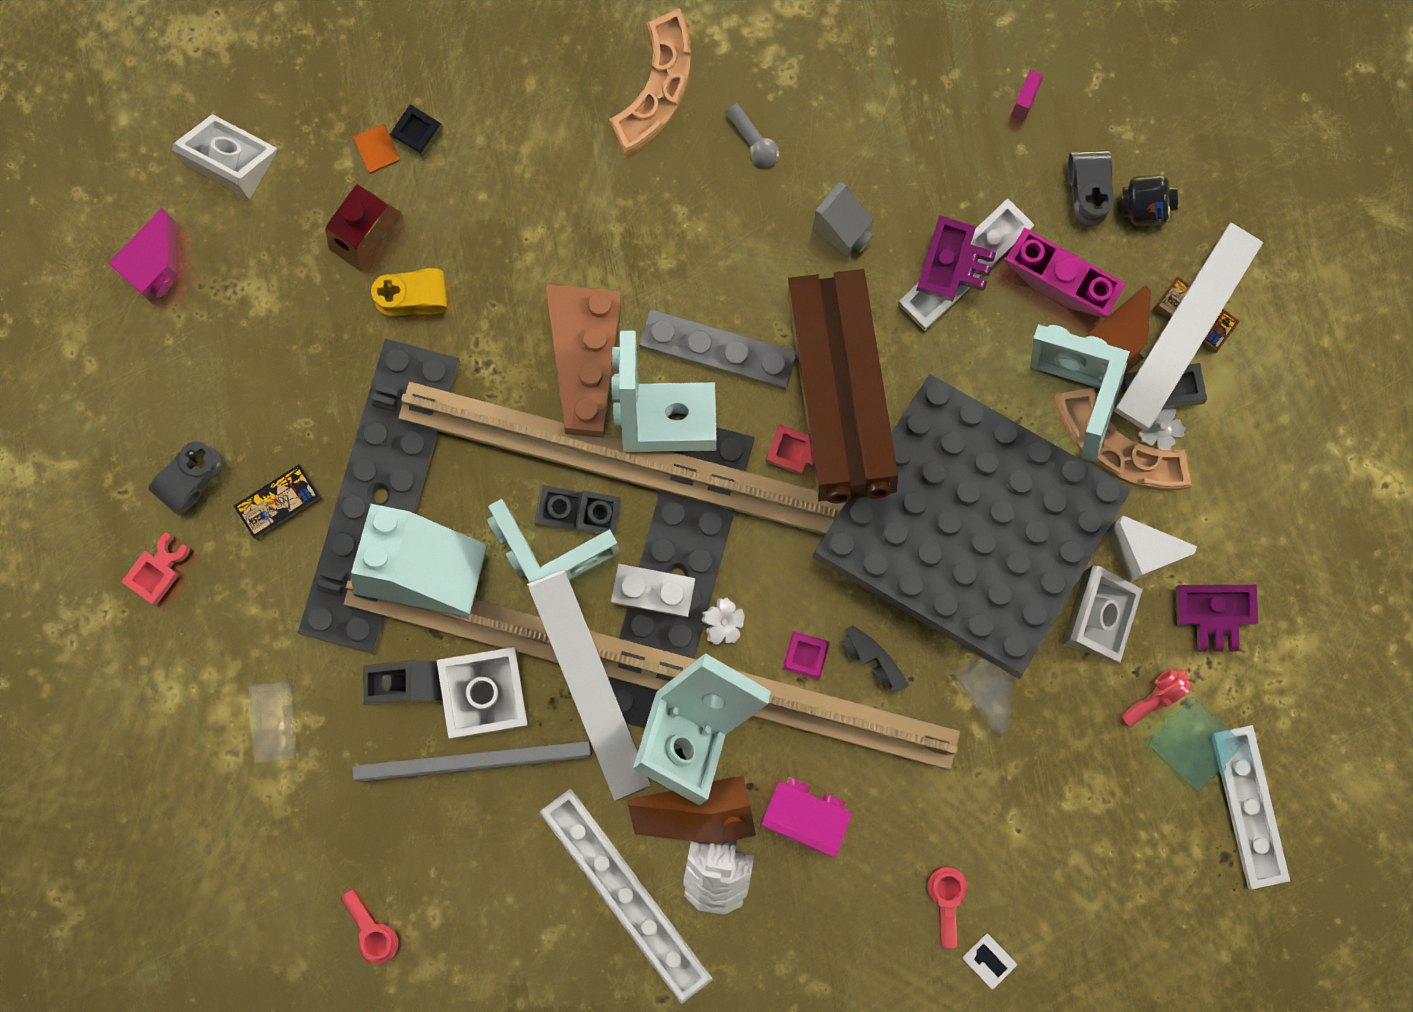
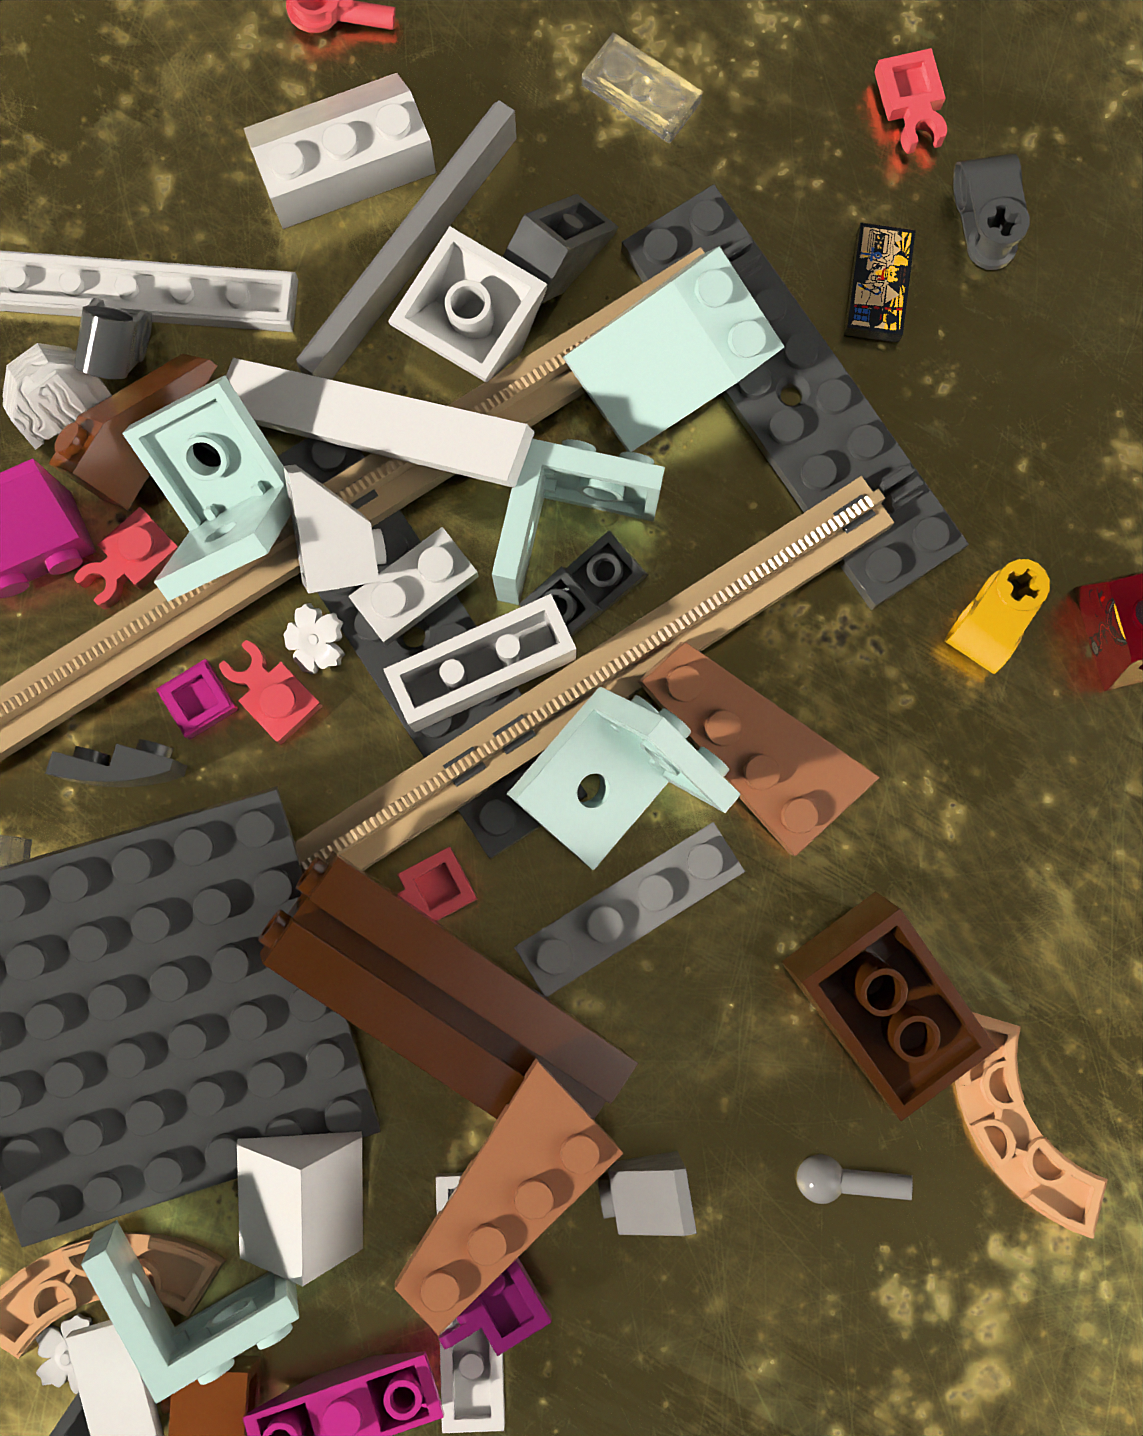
camera: 130 degrees right, 0 degrees up
none -> dark grey piece [74,298,152,379]
none -> coral plate [74,507,178,610]
none -> coral plate [219,640,323,745]
none -> white slope [237,1131,363,1287]
none -> white slope [244,73,436,229]
none -> white slope [283,464,386,593]
none -> white brick [383,594,576,732]
none -> nougat wing [395,1058,623,1336]
none -> reddish brown slope [781,891,997,1122]

